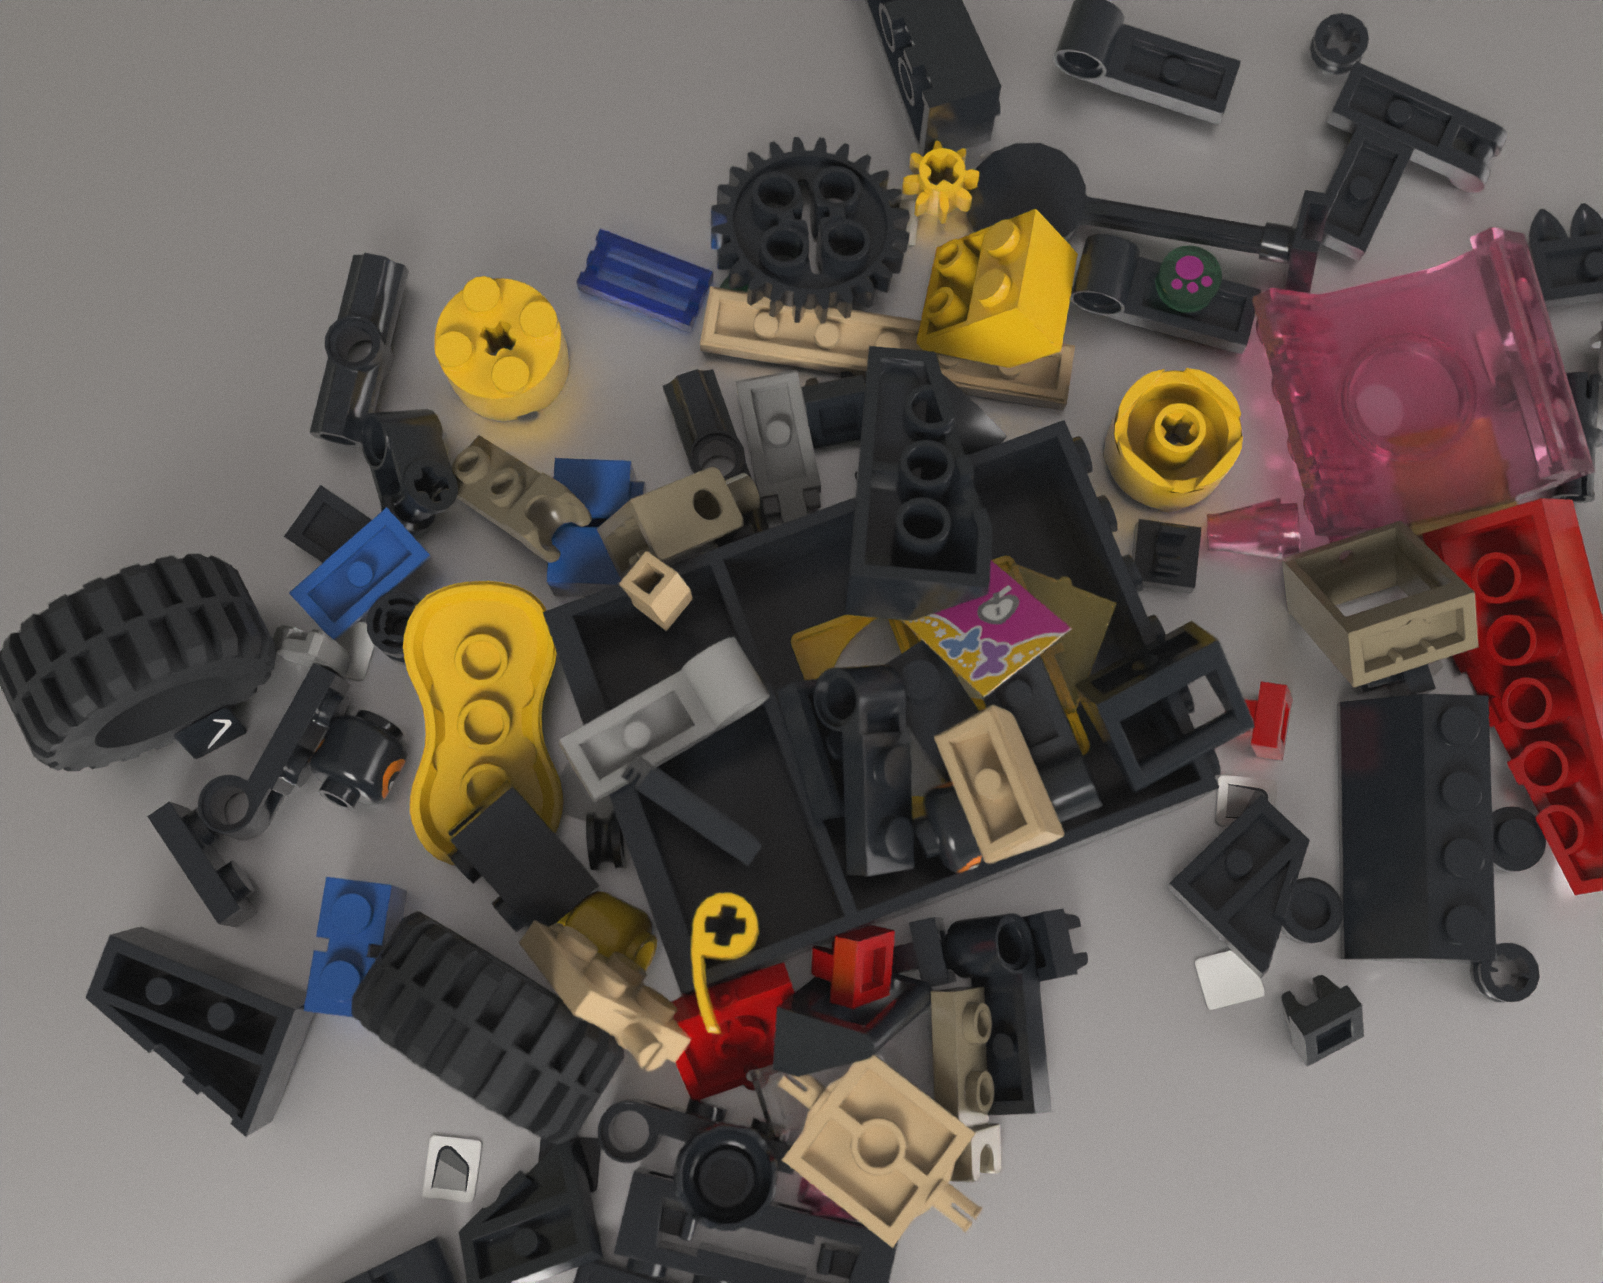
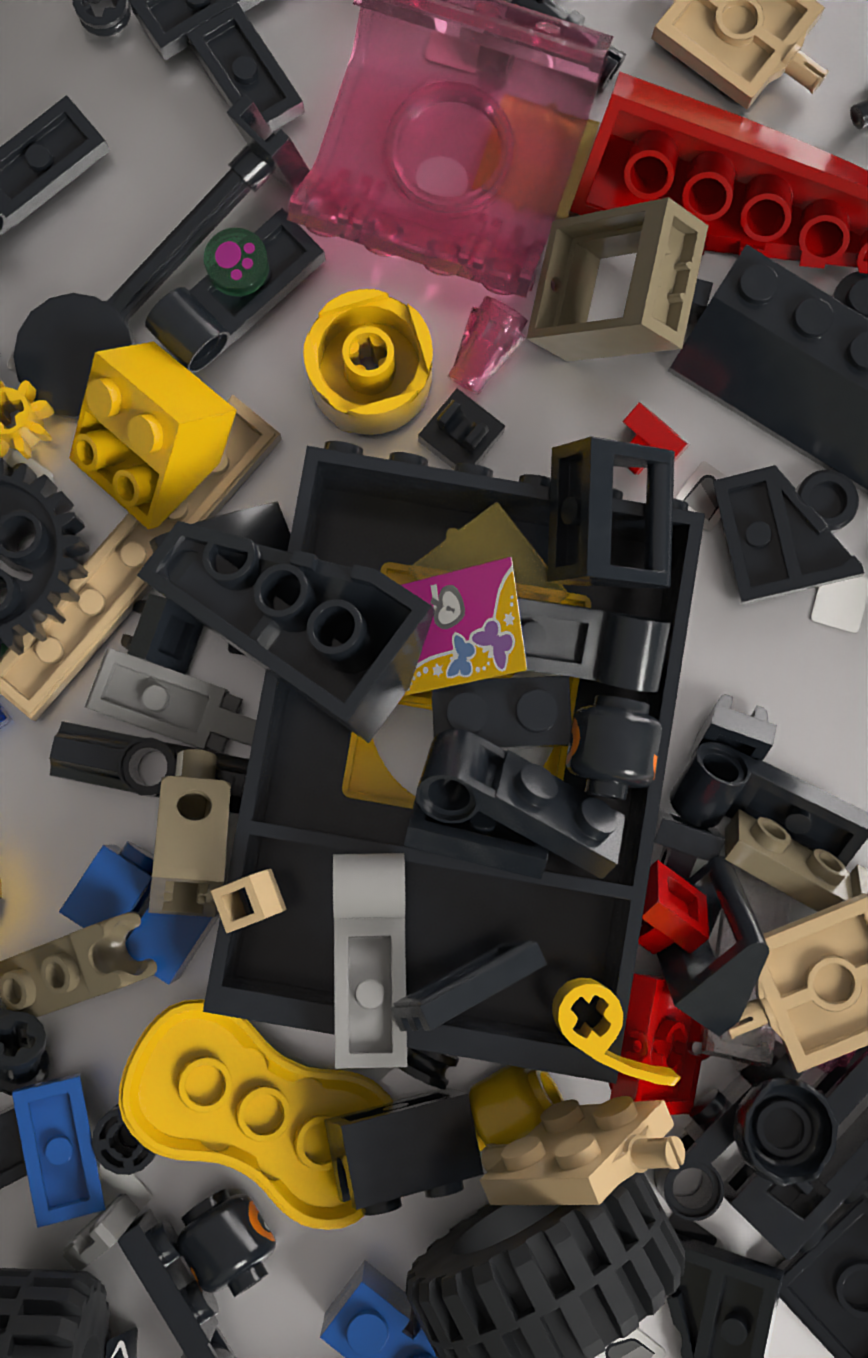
camera: 65 degrees left, 5 degrees up
tan slope [934,705,1064,864] -> none

